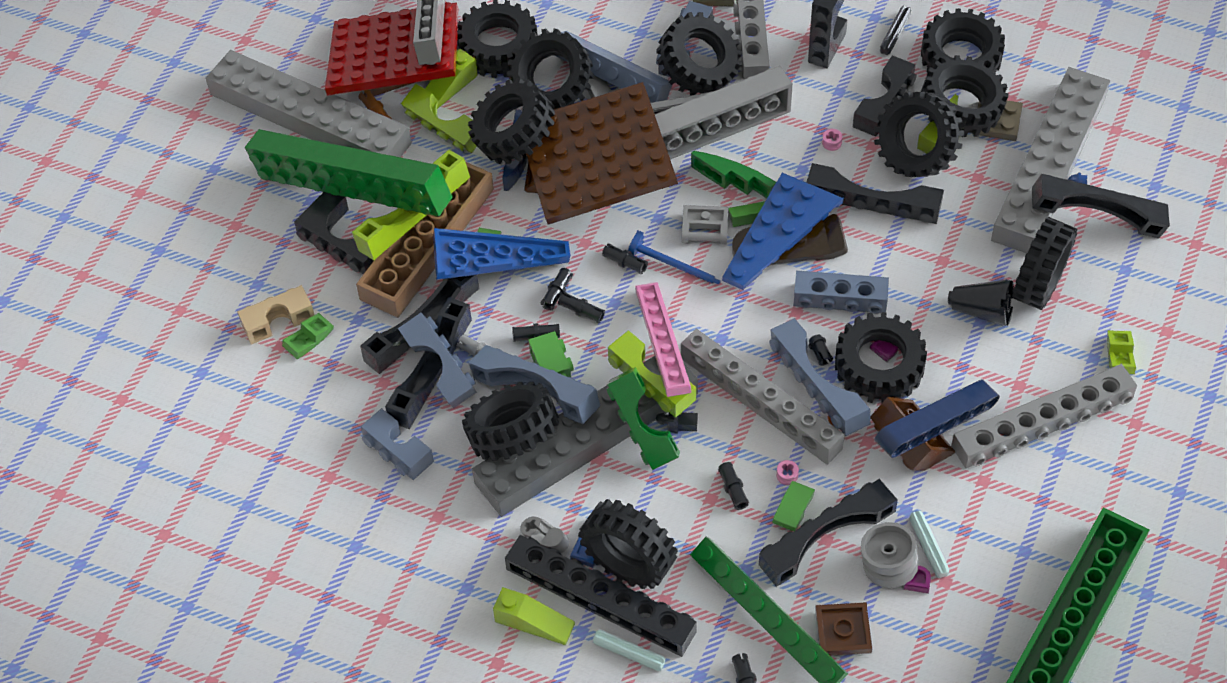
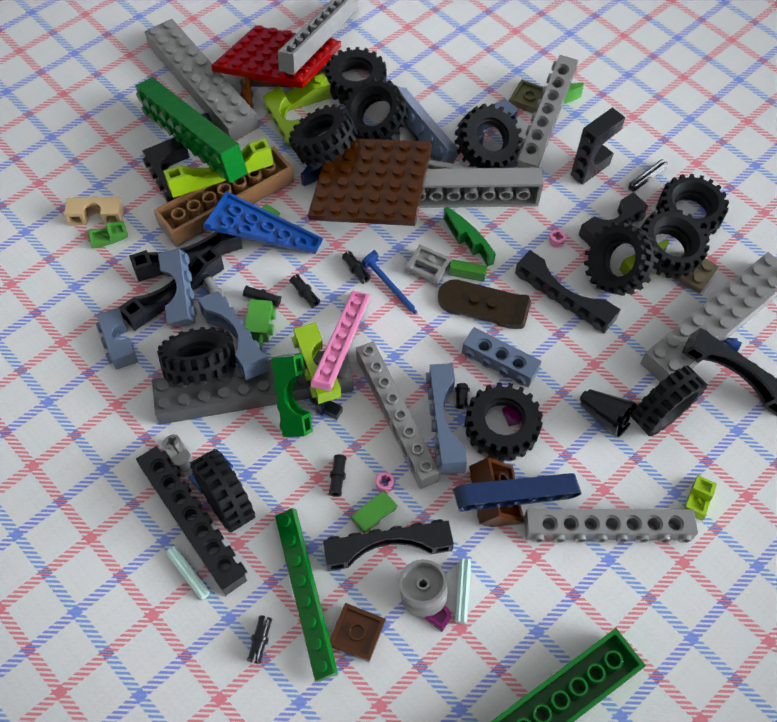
camera: 20 degrees right, 5 degrees up
lime slope [493,587,575,645] -> none
black pin [540,268,573,311] -> none
blue wing [722,172,843,290] -> none

